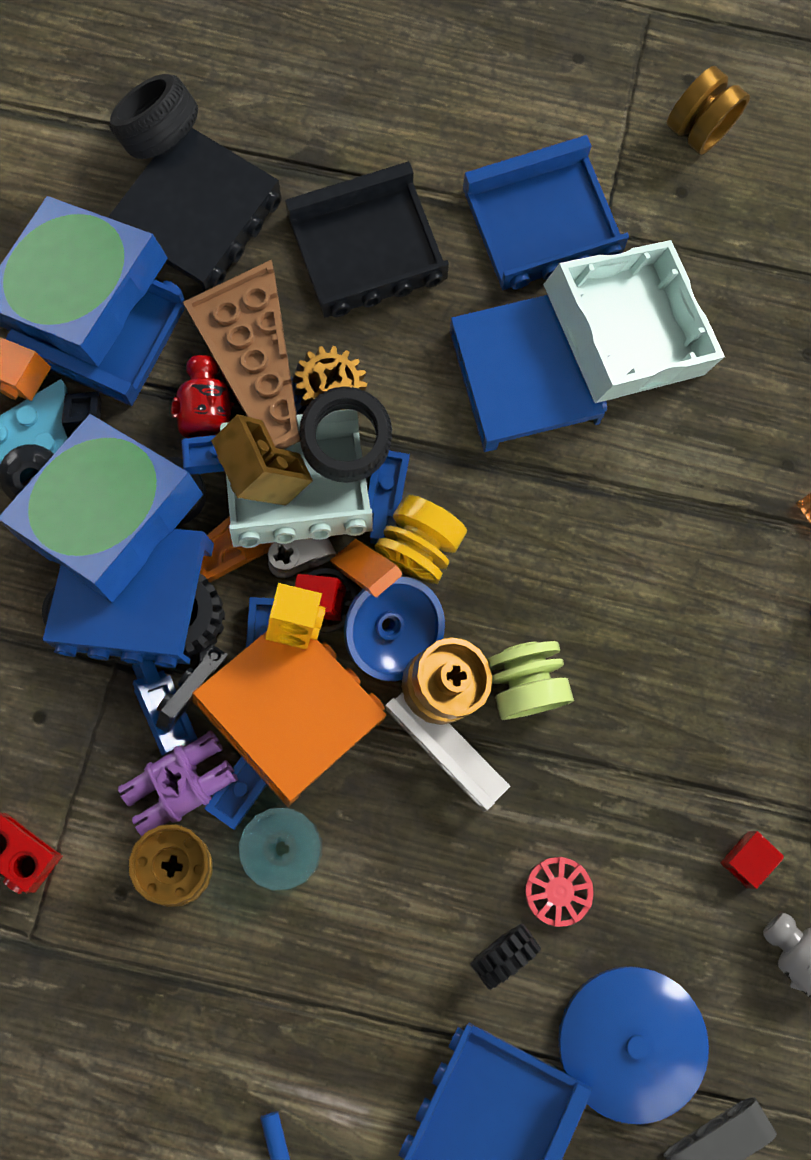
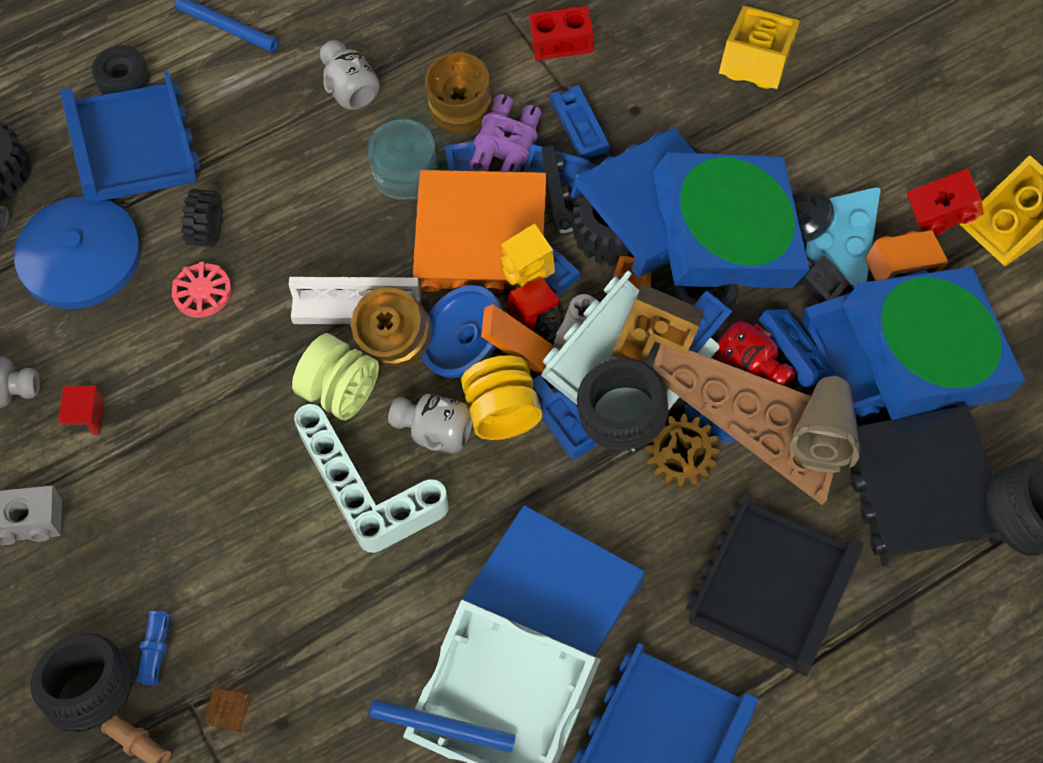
camera: 145 degrees right, 15 degrees down
none -> light aqua beam [294,404,449,553]
none -> light grey piece [320,40,380,110]
none -> blue piece [368,699,515,753]
none -> light grey piece [388,394,472,454]
none -> blue plate [549,84,609,160]
none -> blue plate [759,310,835,387]
none -> dark tan cone [789,376,860,473]

